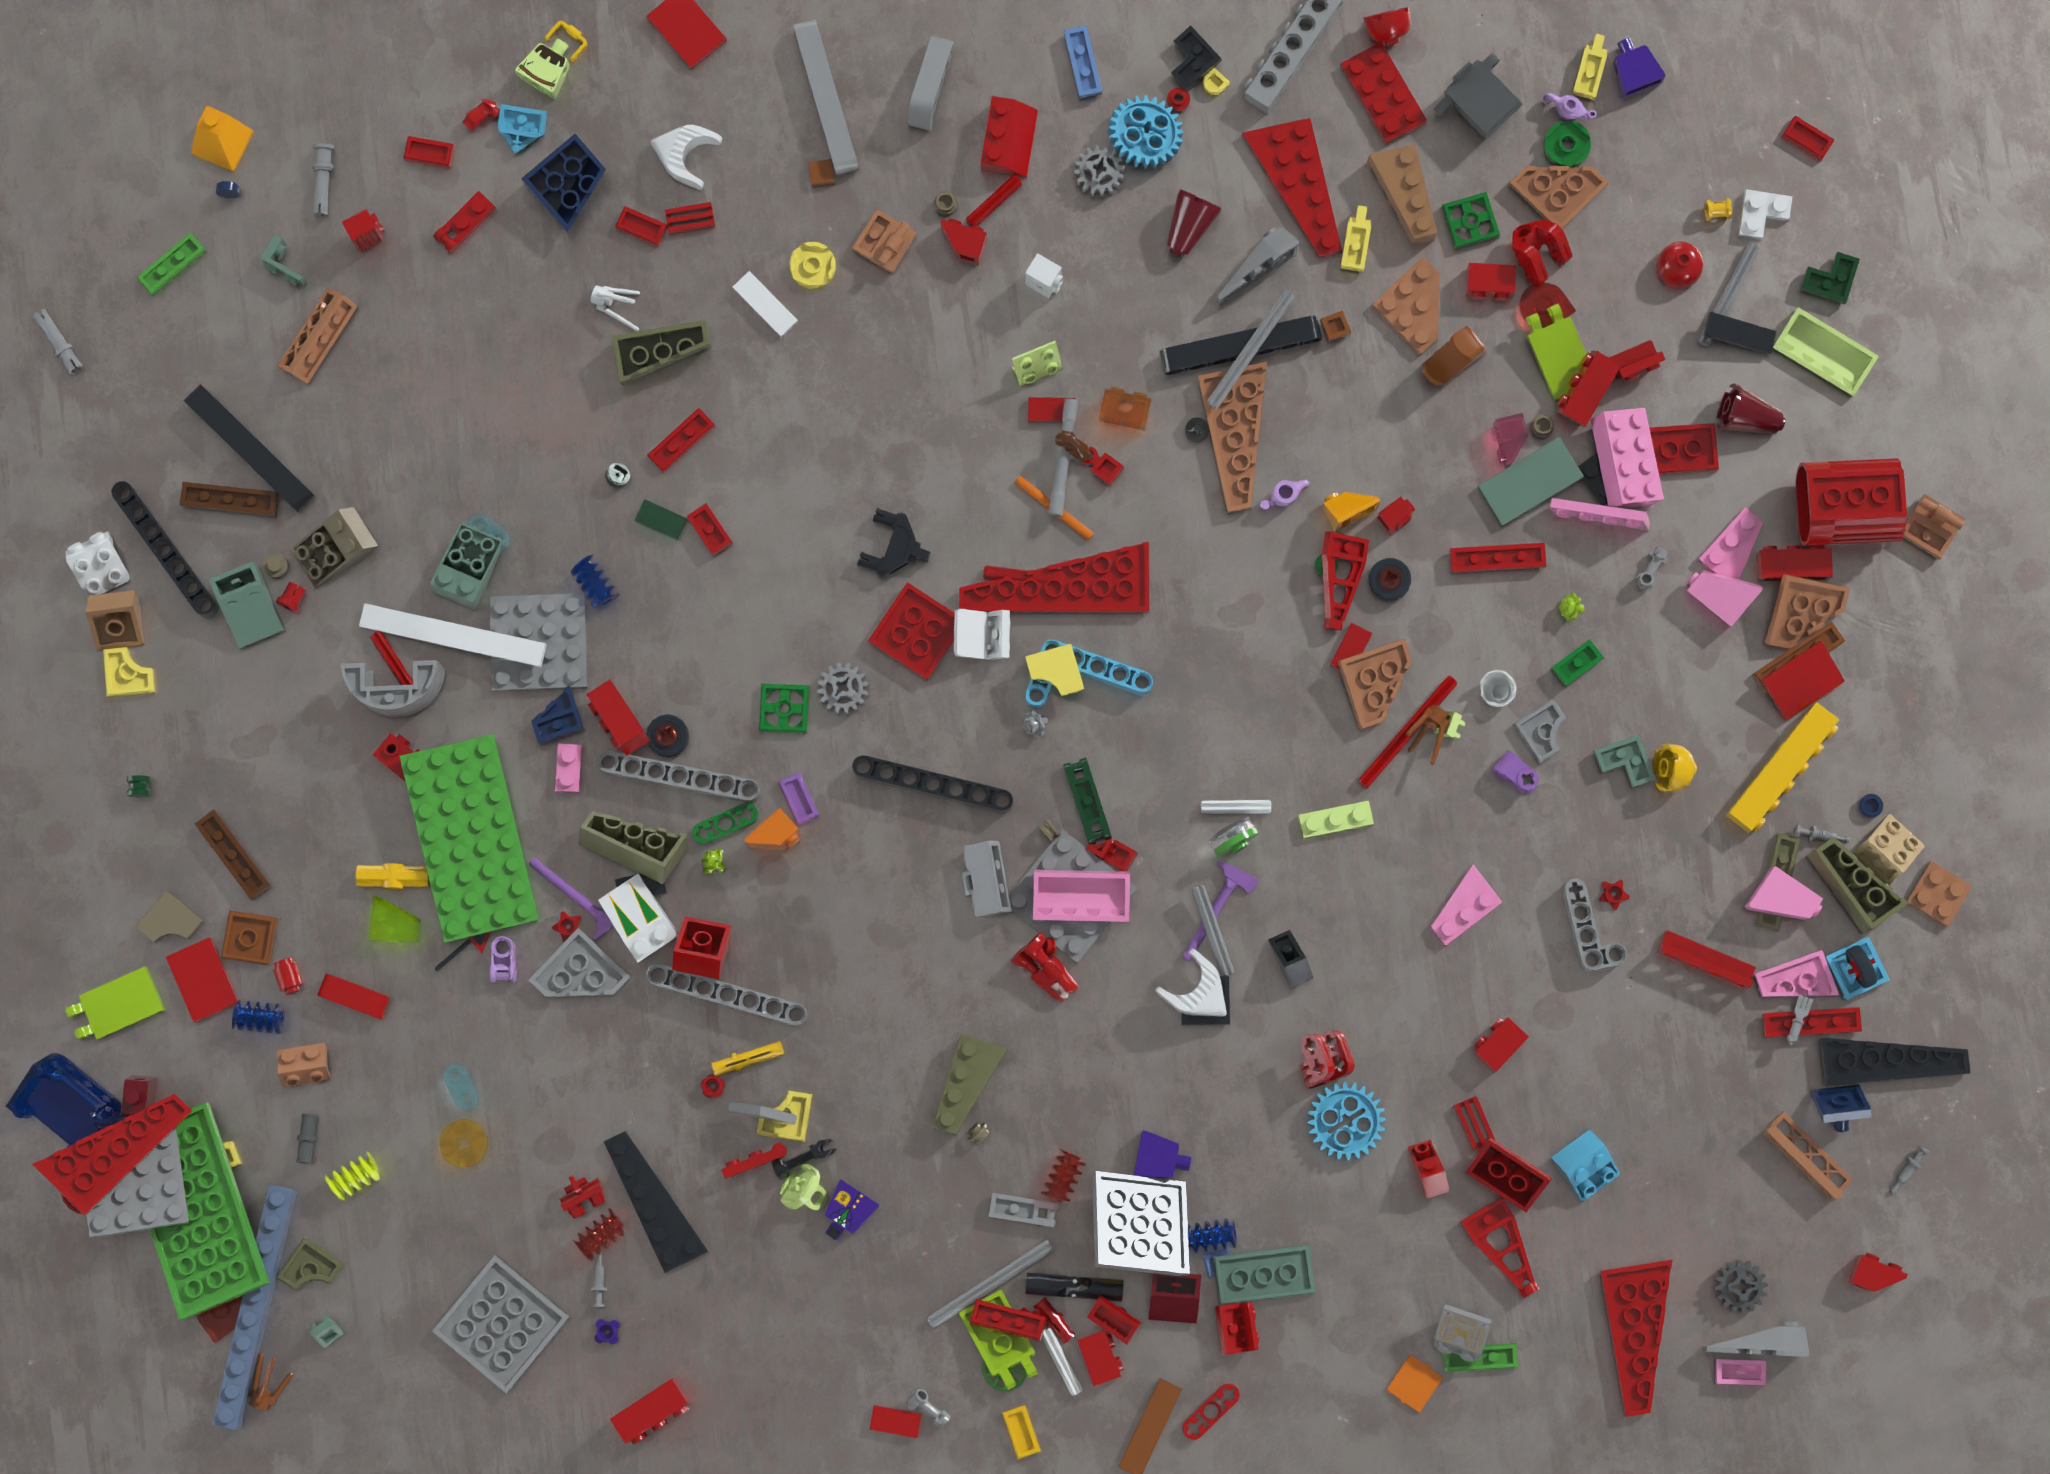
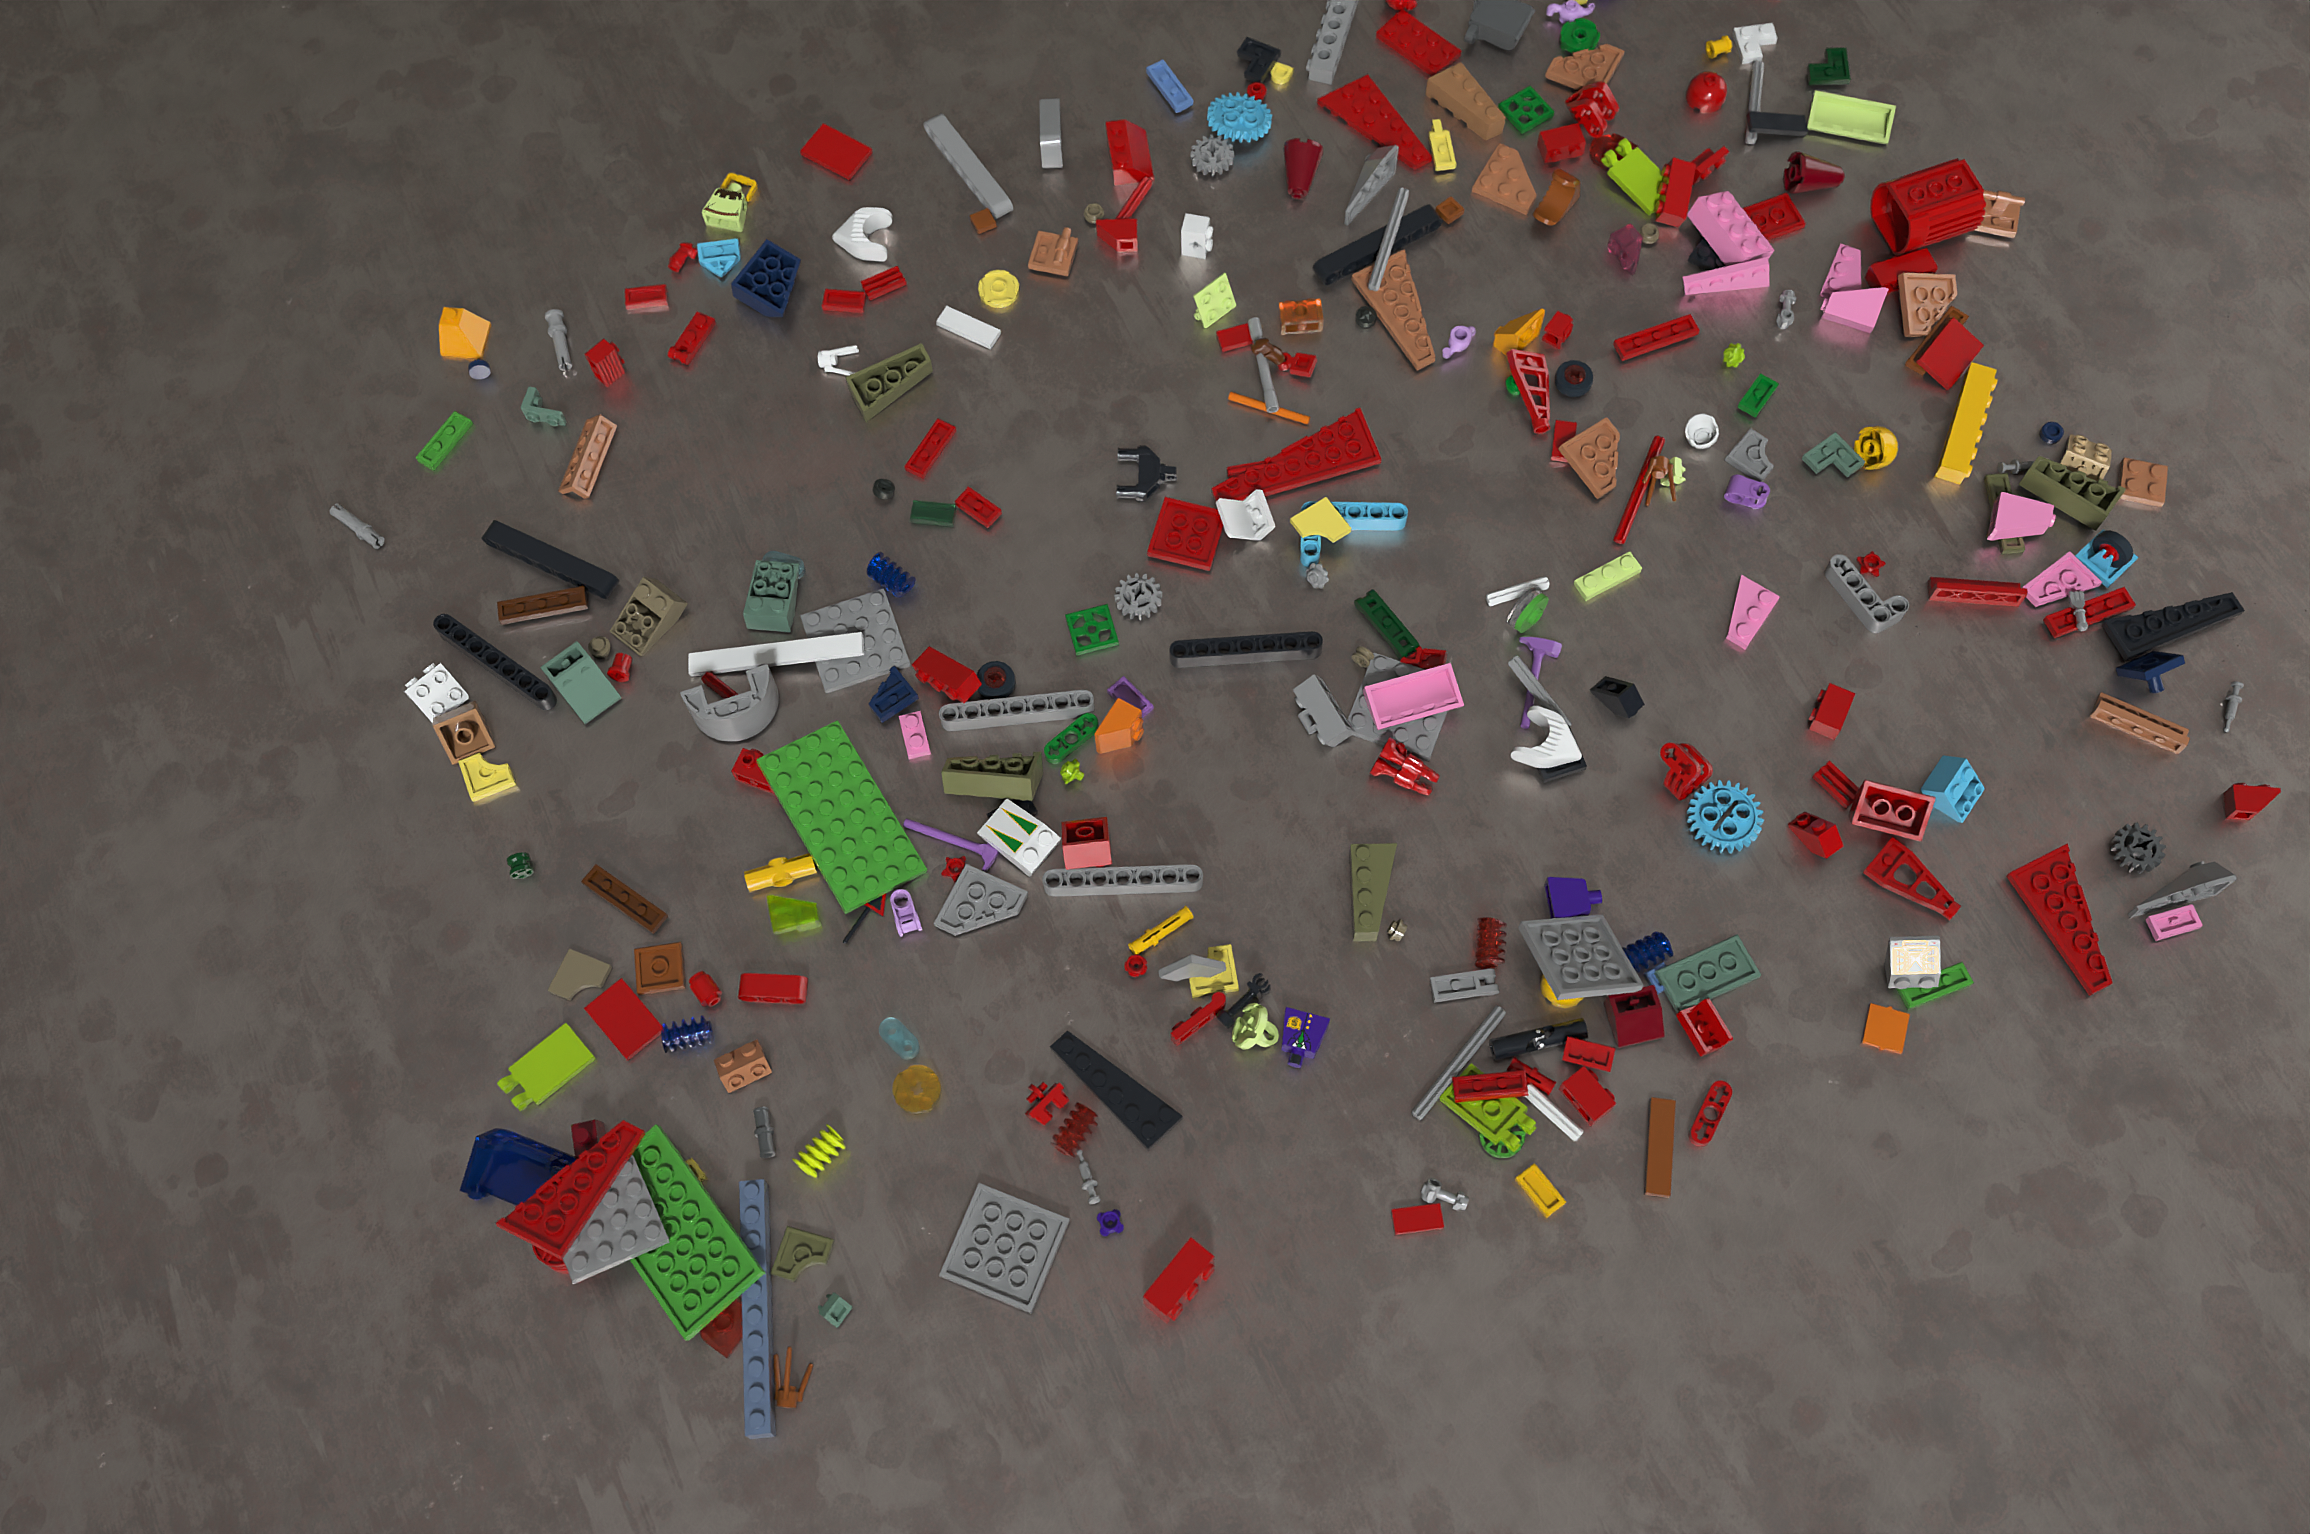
camera: 15 degrees left, 15 degrees down
sand green tile [1478,437,1584,527] -> none

